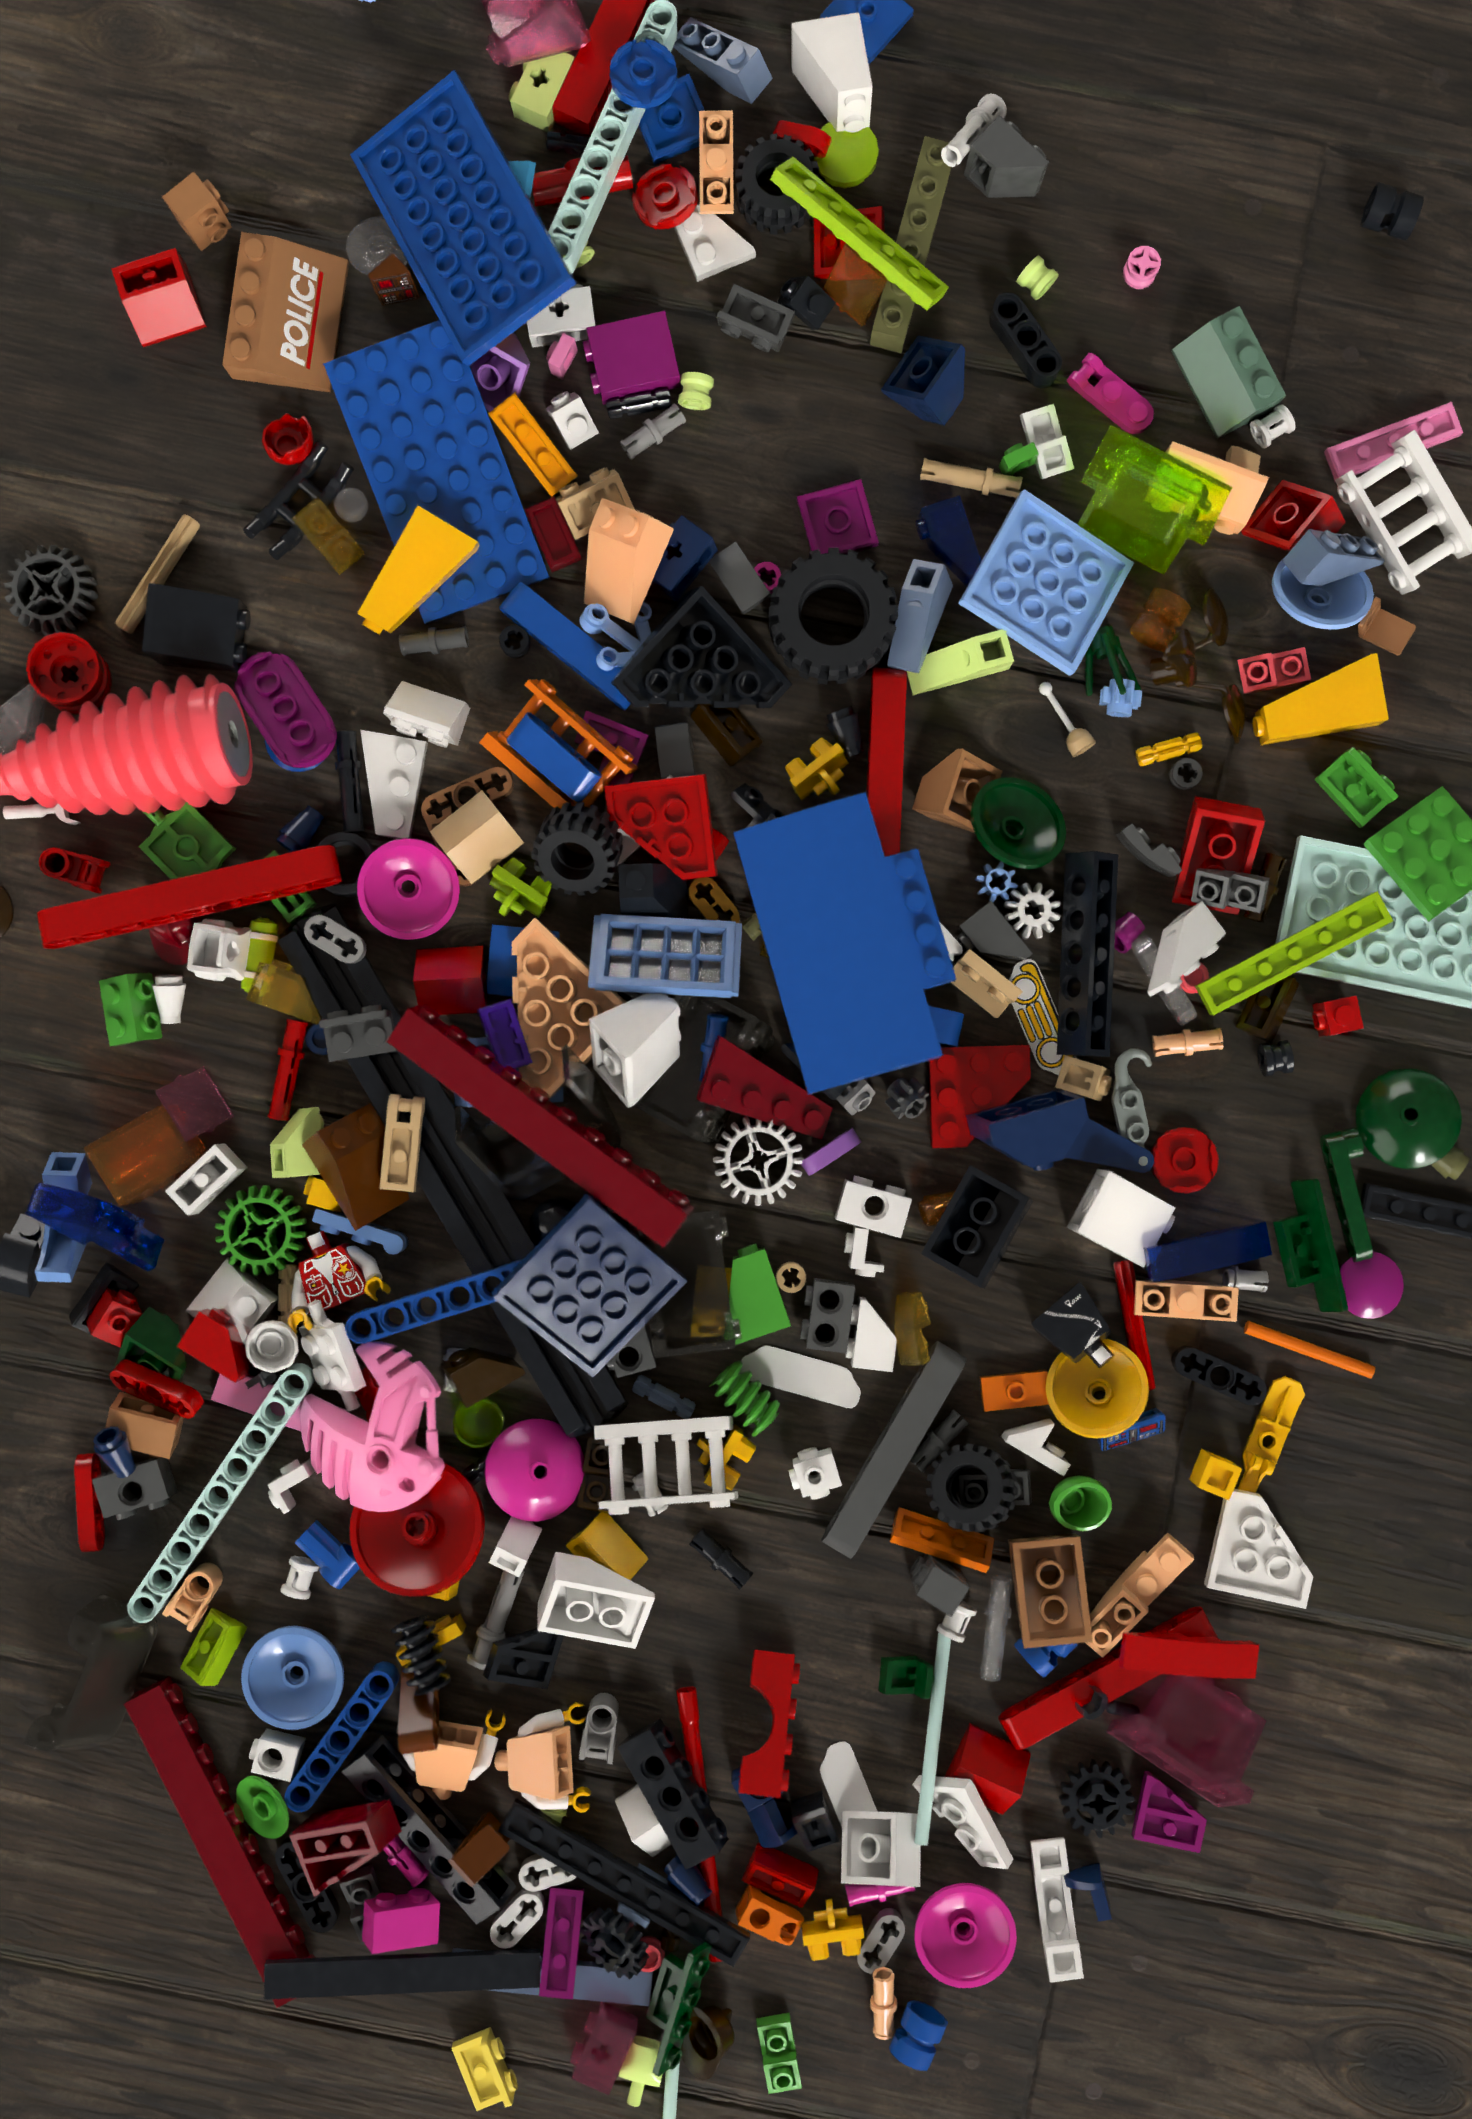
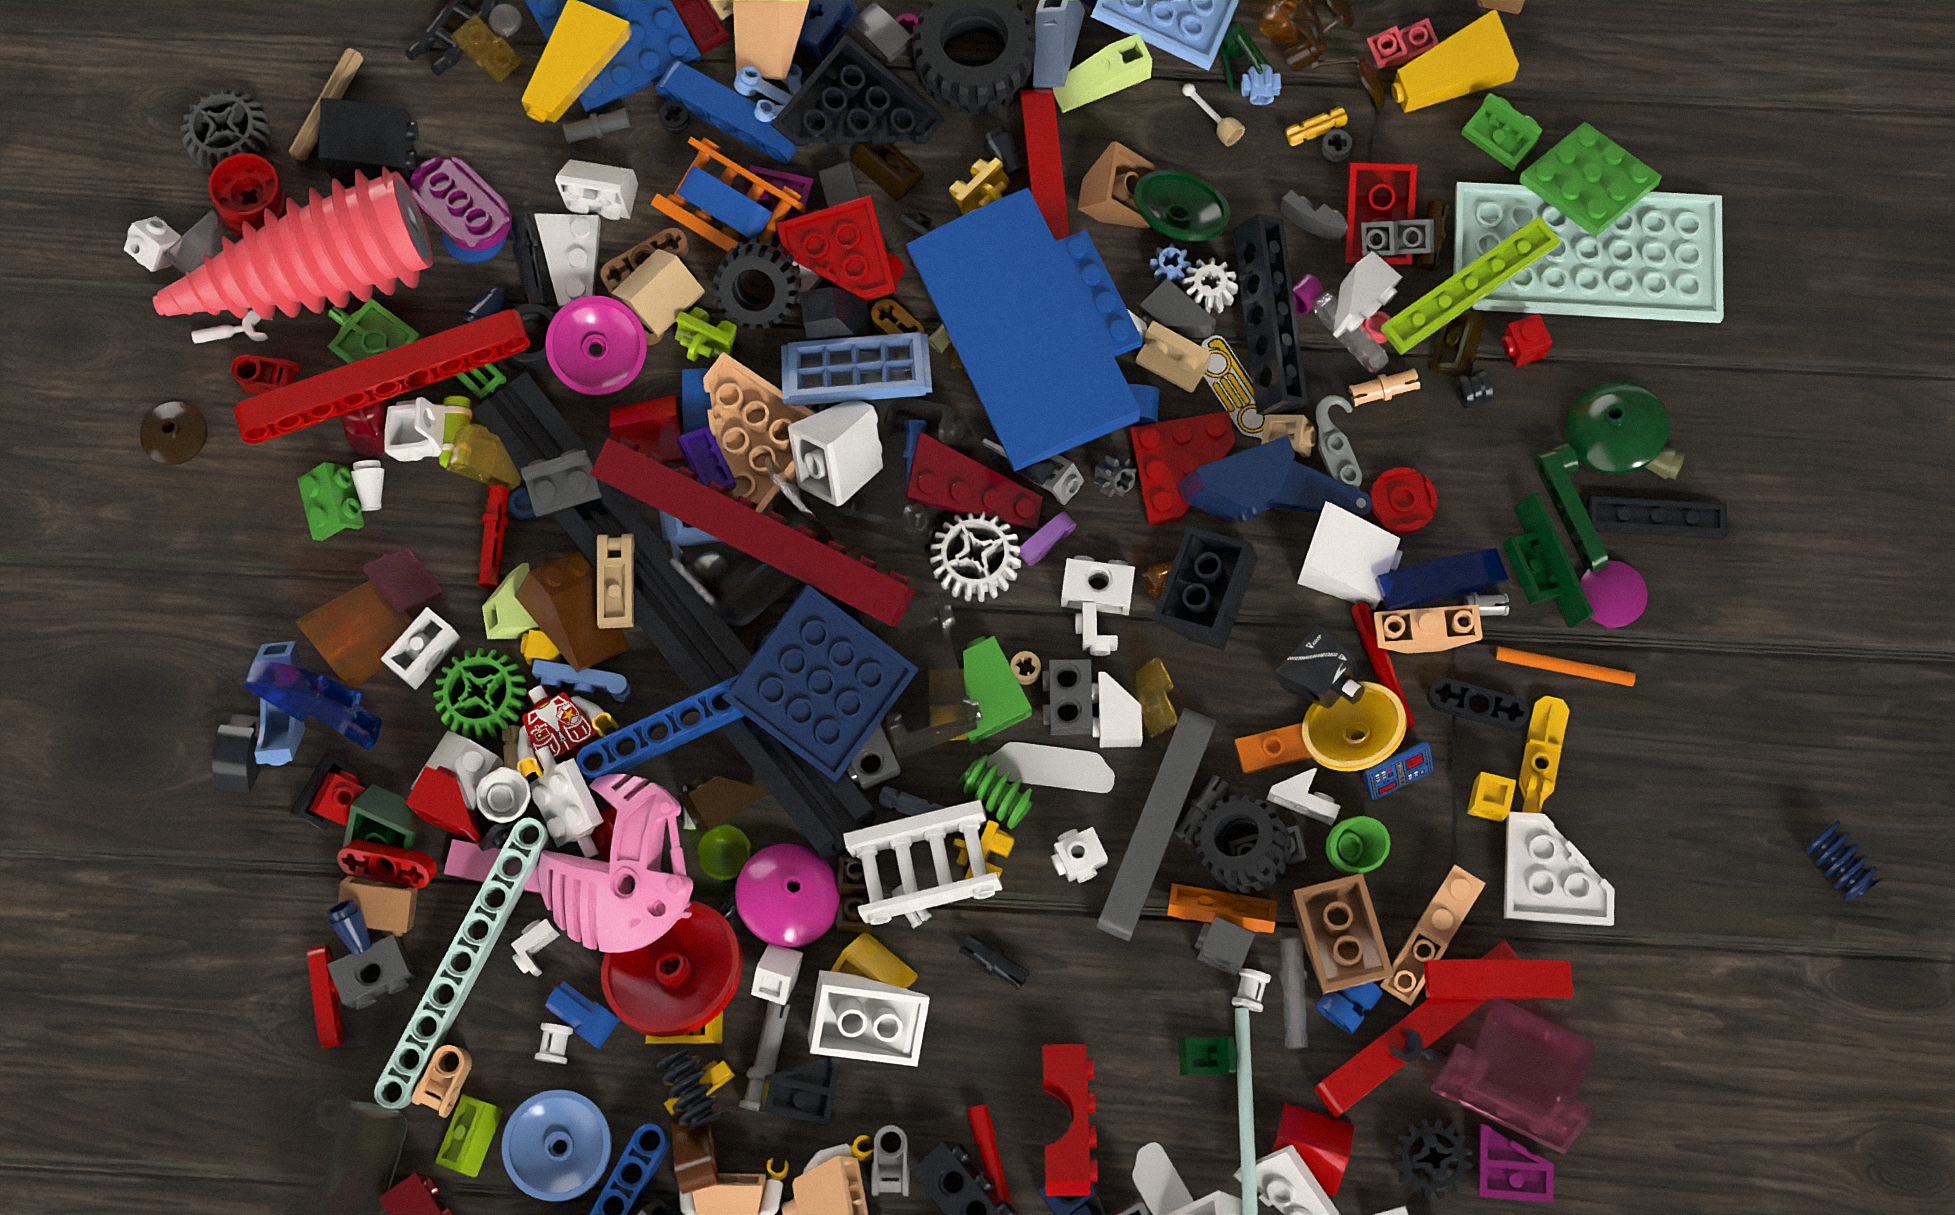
camera: 10 degrees left, 15 degrees down
light grey beam [304,915,367,964] -> none

